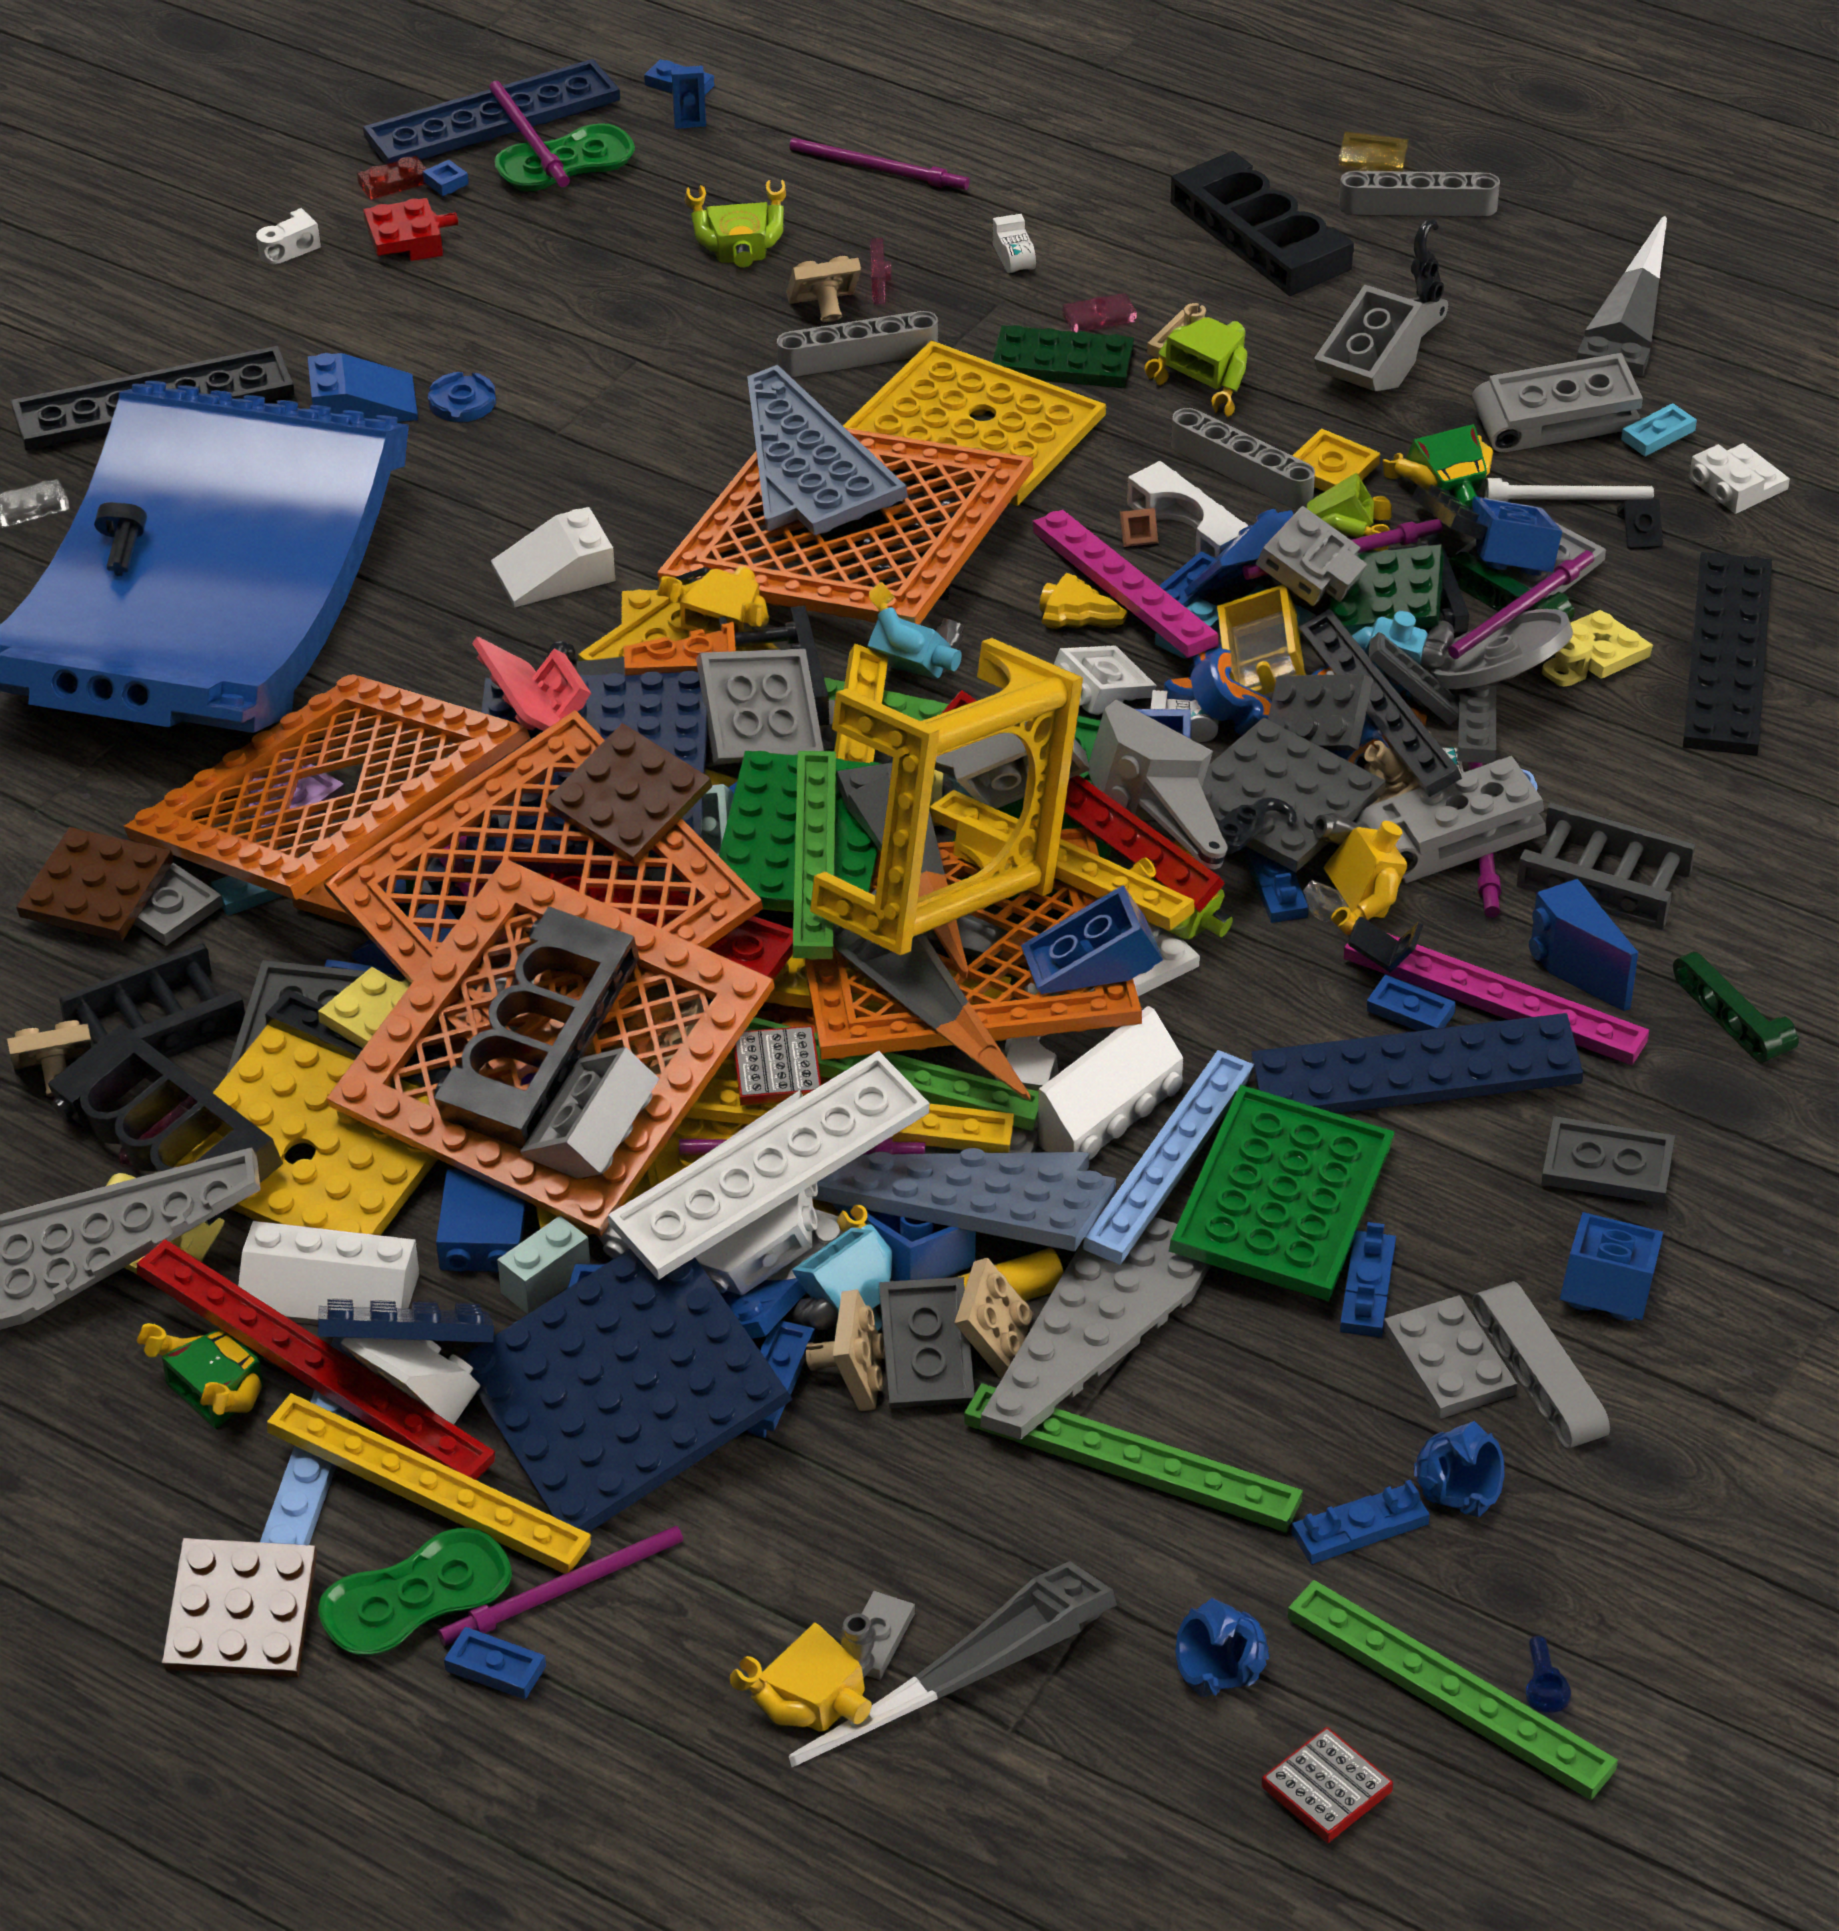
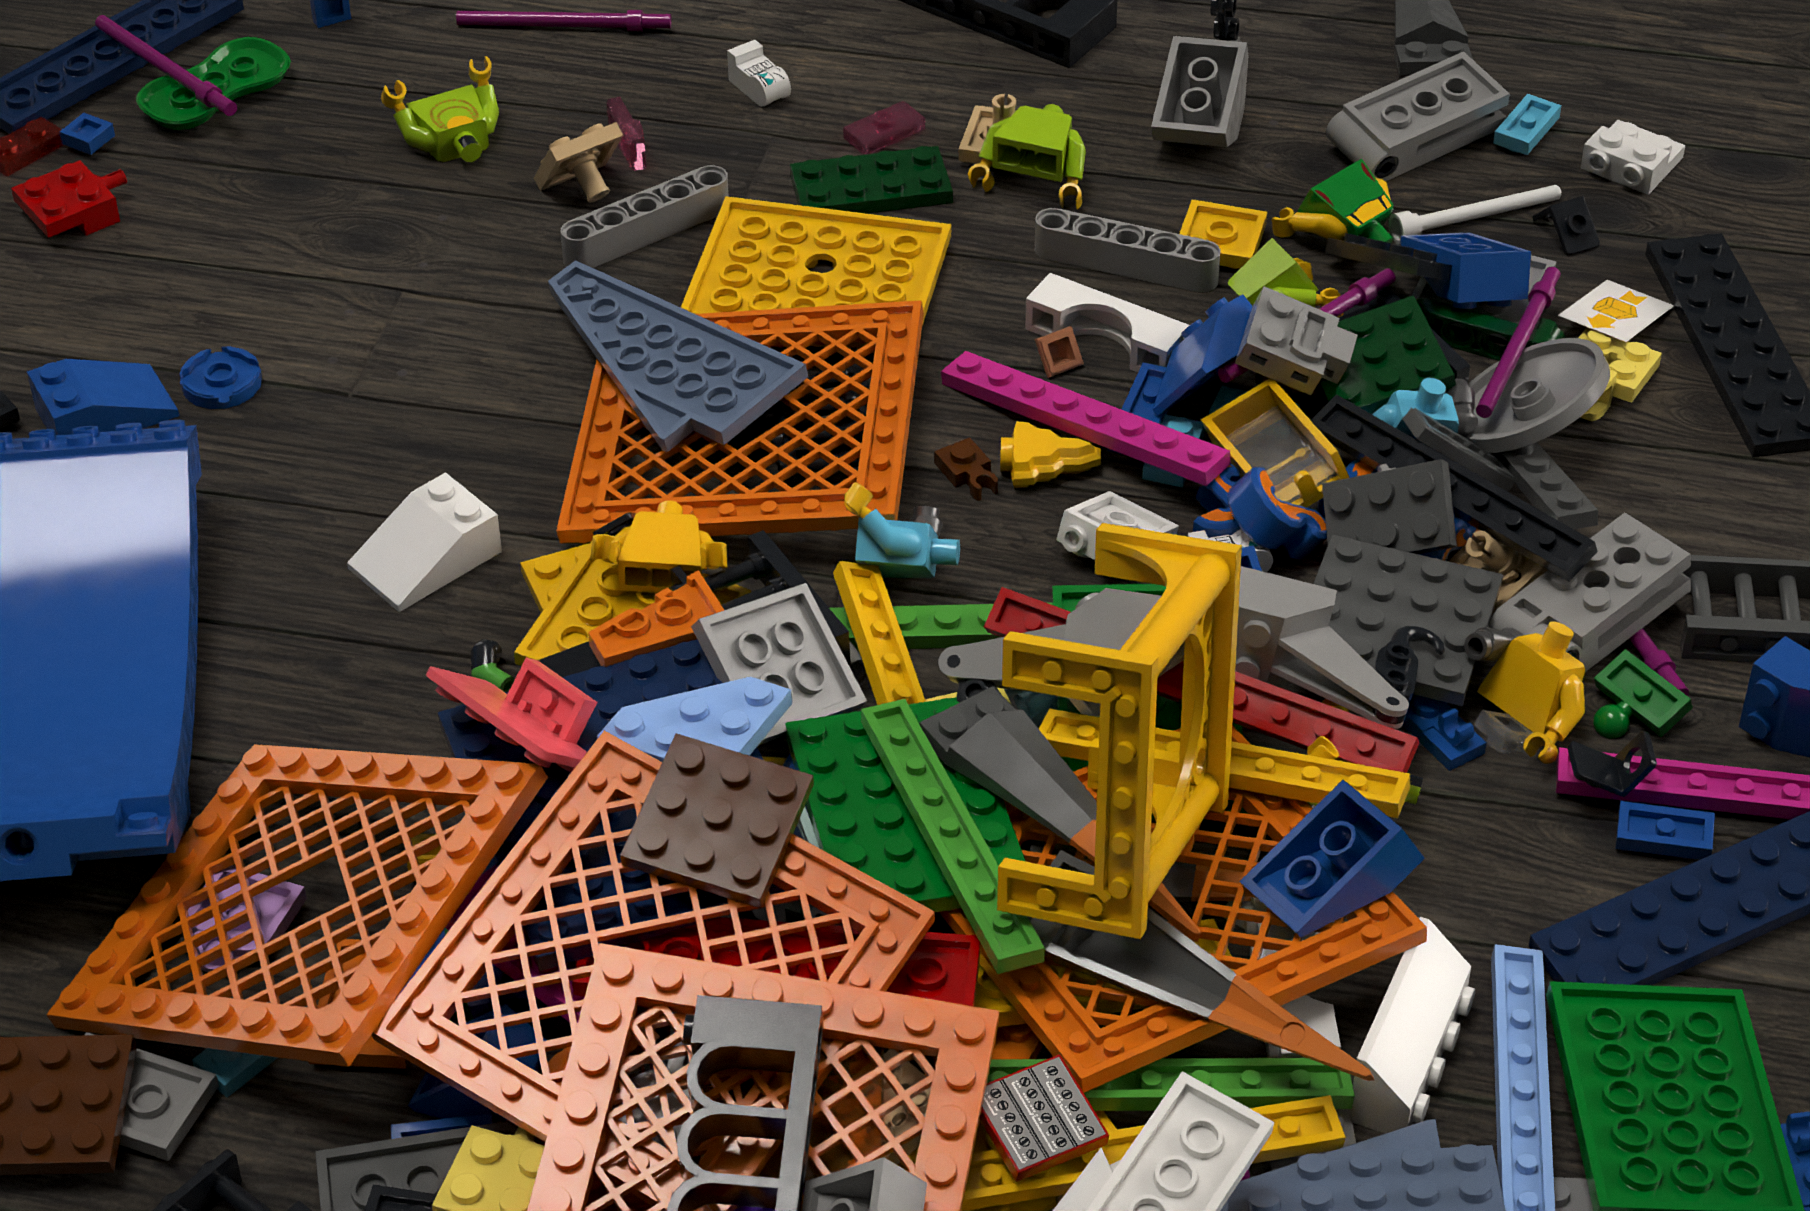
camera: 20 degrees left, 0 degrees up
none -> light blue plate [597,676,792,762]
none -> reddish brown plate [934,437,998,501]
none -> white sticker [1558,280,1674,342]
none -> green plate [1593,649,1693,739]

